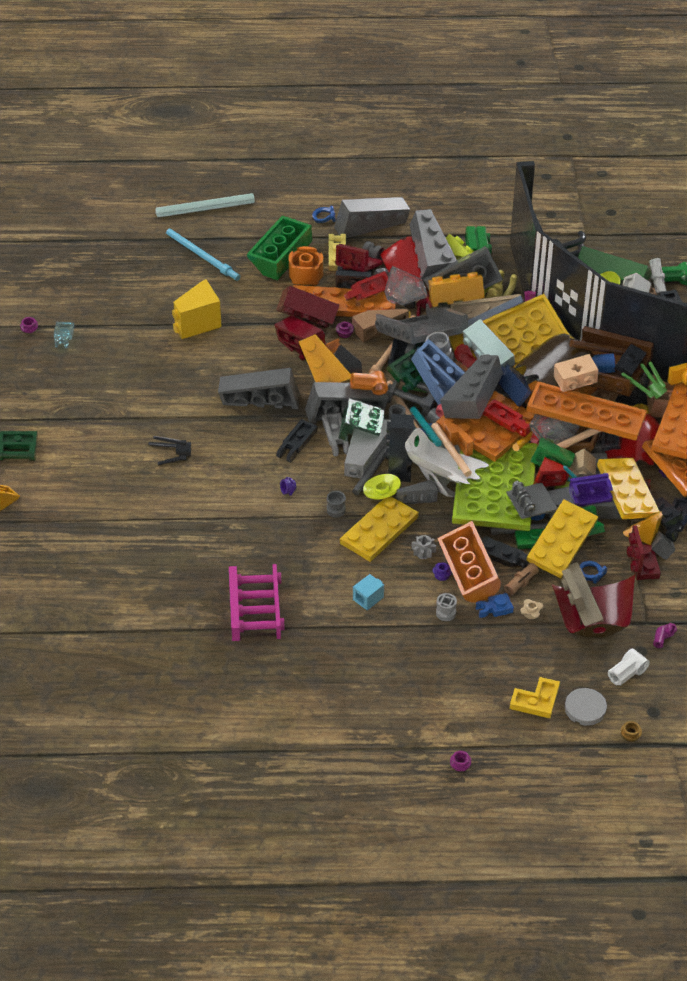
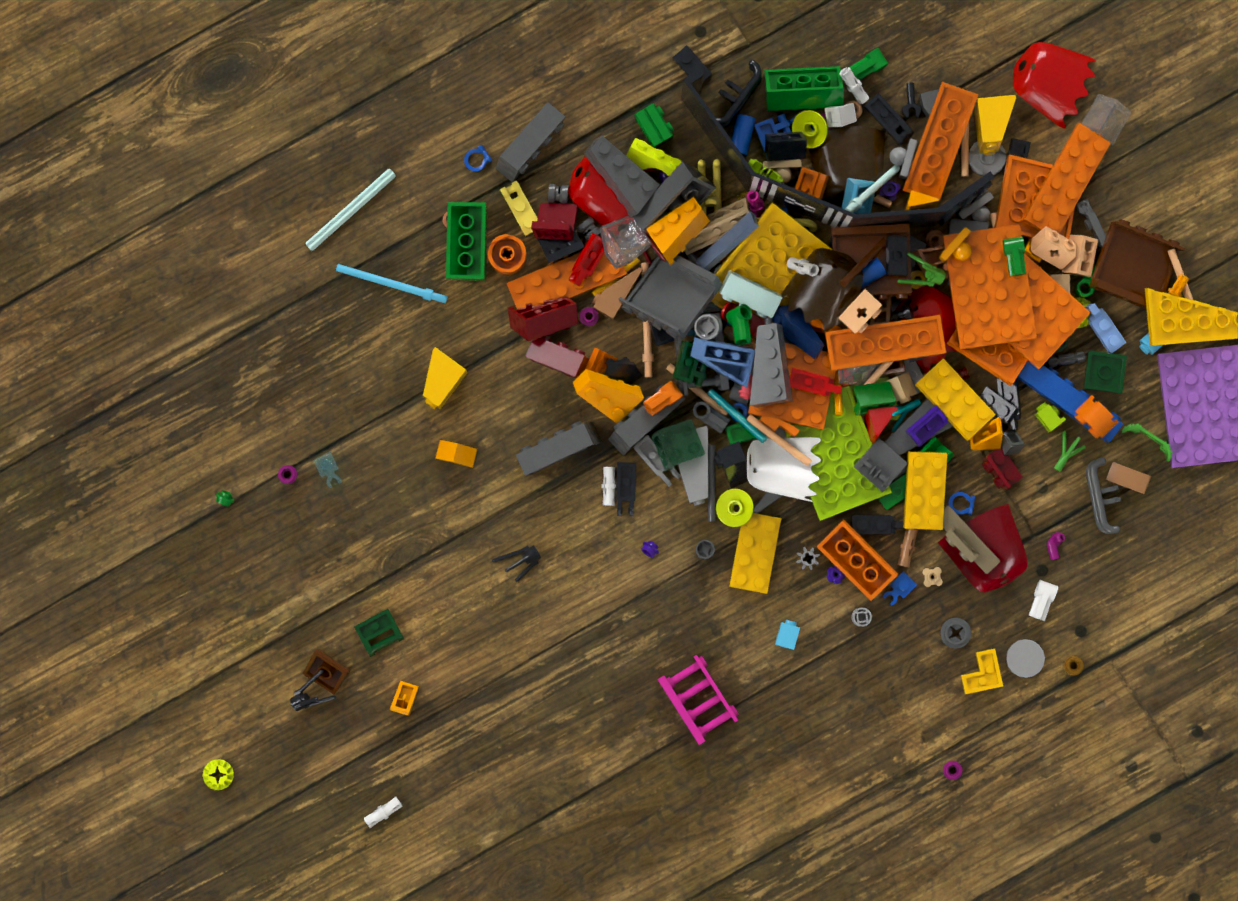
camera: 30 degrees left, 40 degrees up
none -> light orange slope [436,440,477,468]
none -> white pin [601,467,617,506]
none -> green piece [726,304,752,345]
none -> white pin [787,257,819,276]
none -> dark grey gear [940,618,971,648]

